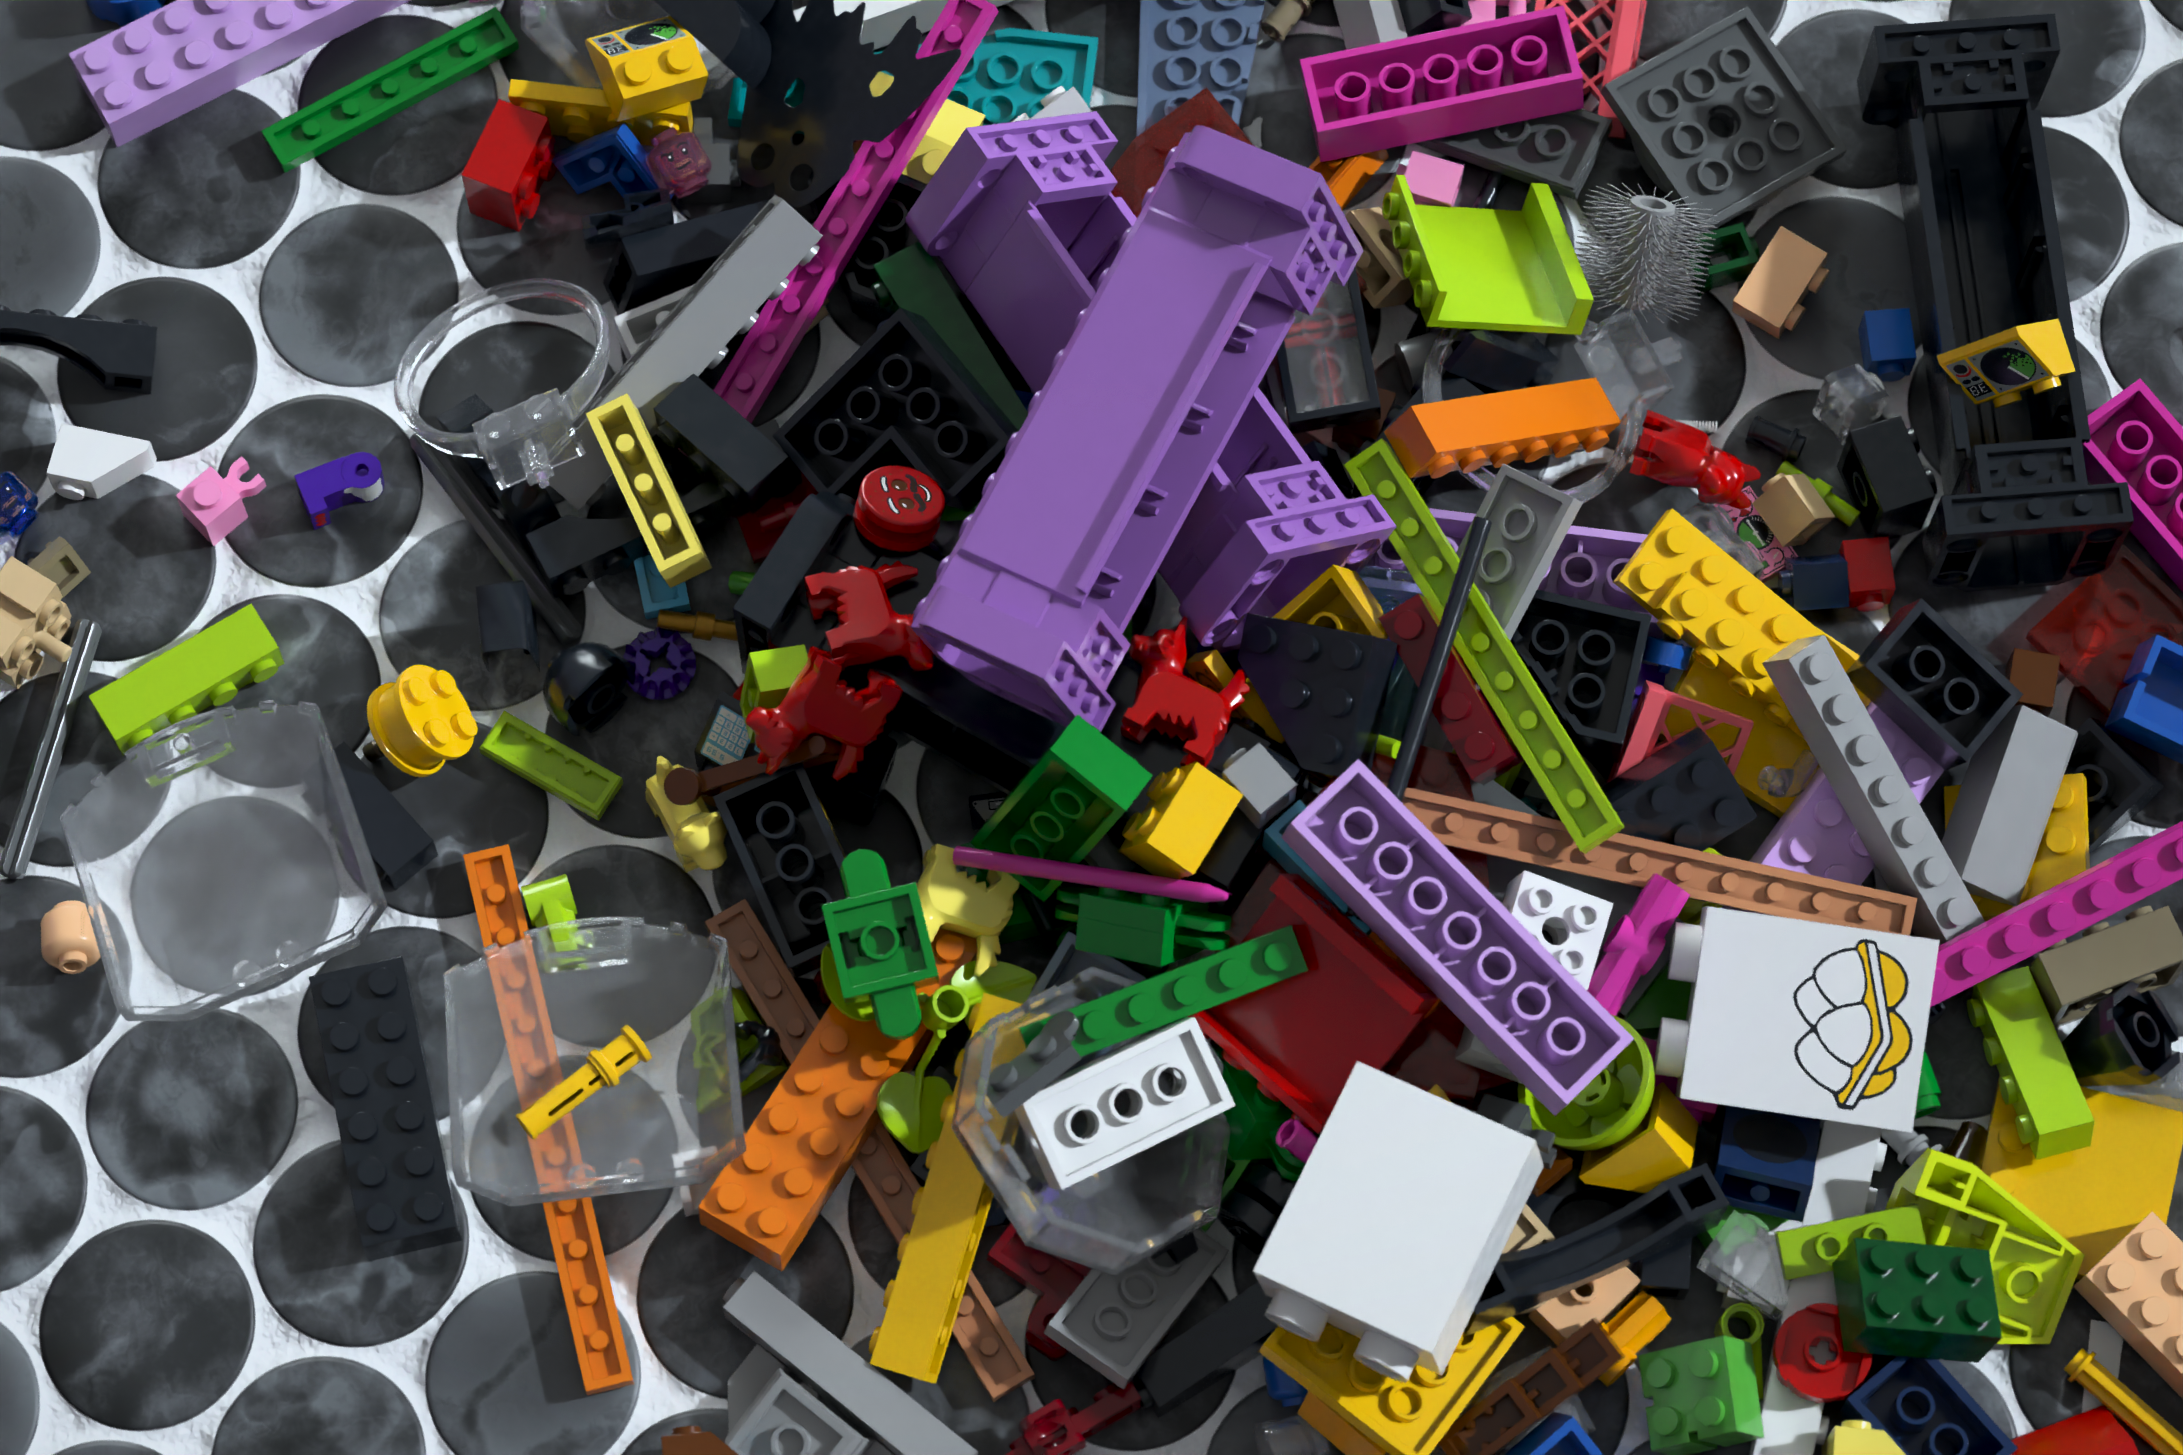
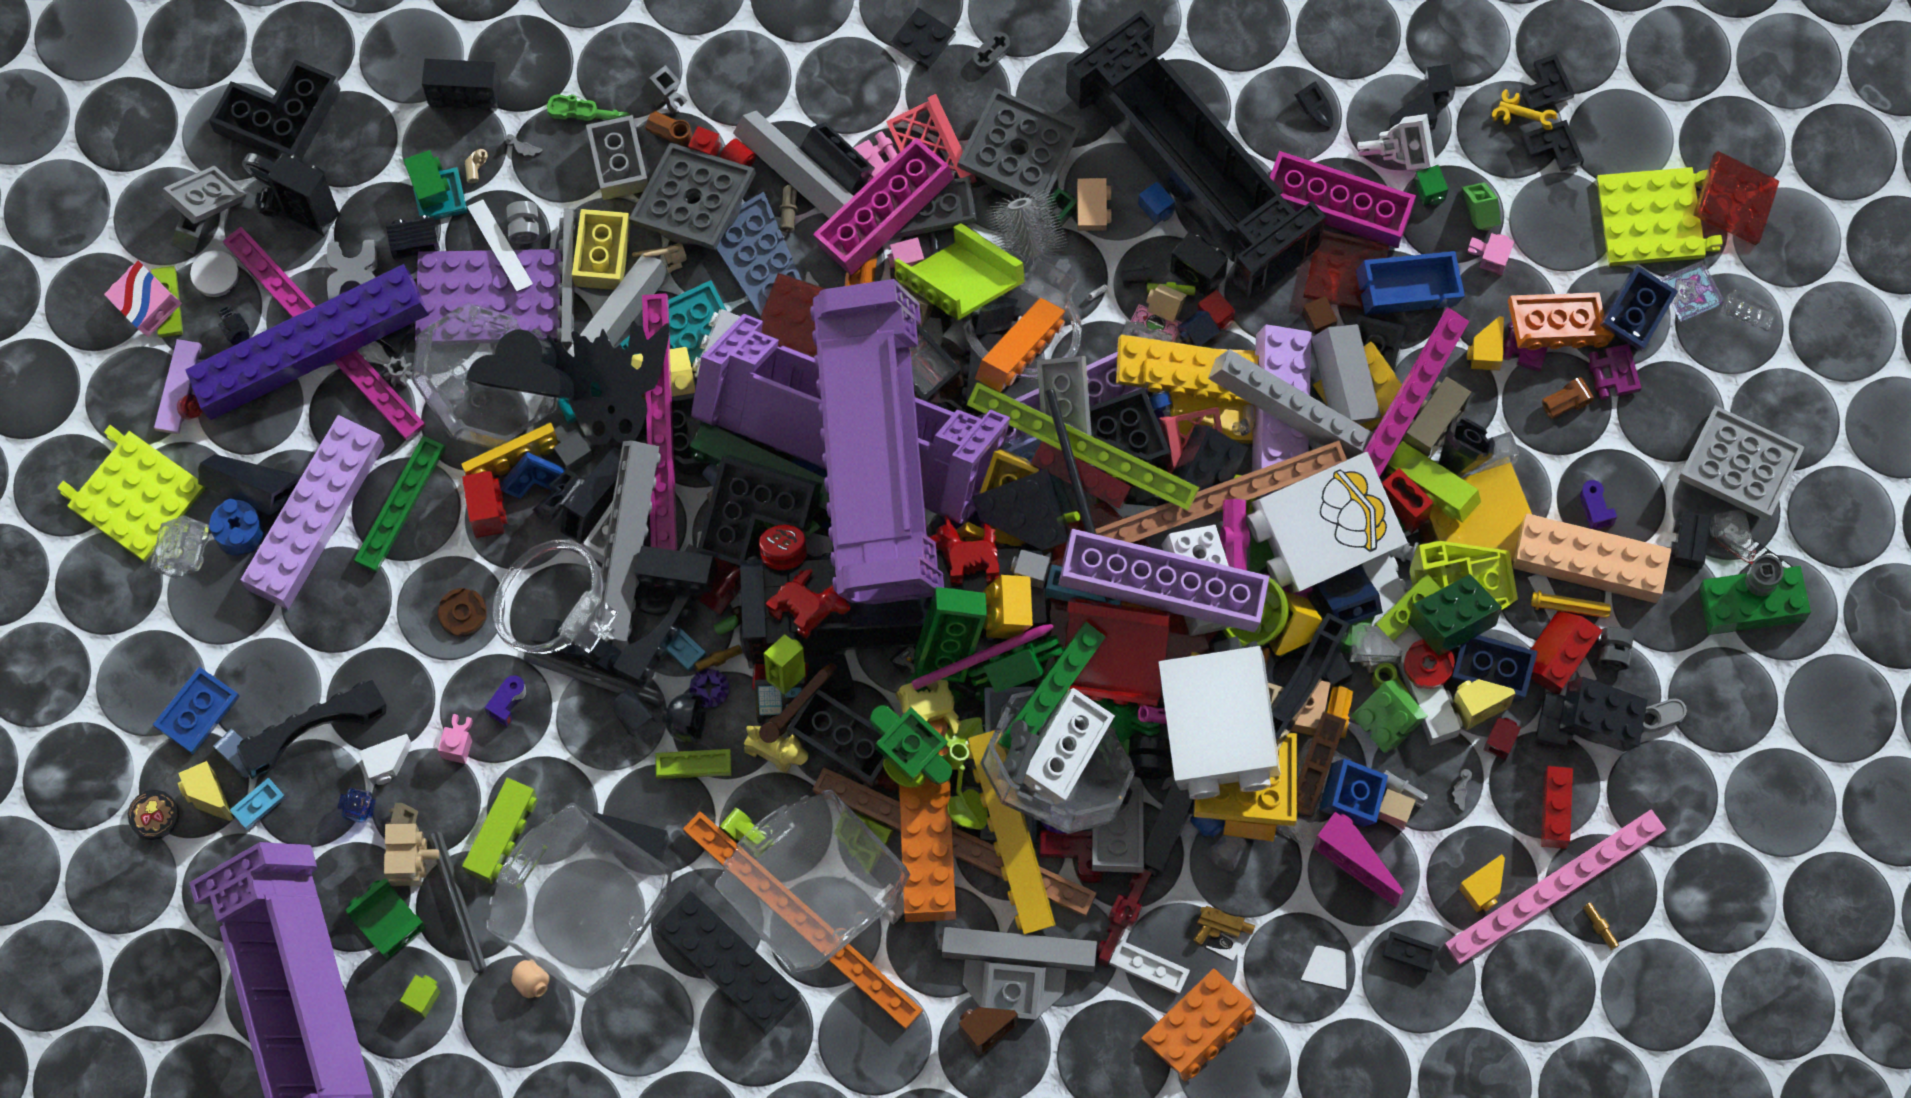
camera: 30 degrees left, 0 degrees up
yellow wheel [363,665,478,777] -> none
yellow pin [515,1025,652,1140] -> none
yellow slope [585,16,709,122] -> none
light yellow brick [585,393,712,588] -> none
clear pink head [645,128,712,199] -> none
black piece [721,1020,783,1095] -> none
red animal [745,646,903,780] -> none
red animal [1629,410,1761,509] -> none
clear slope [1812,364,1889,445] -> none
black brick [1846,598,2023,771] -> none
slope [1937,319,2076,408] -> none
none -> reddish brown tile [437,588,487,637]
none -> red piece [1382,468,1434,534]

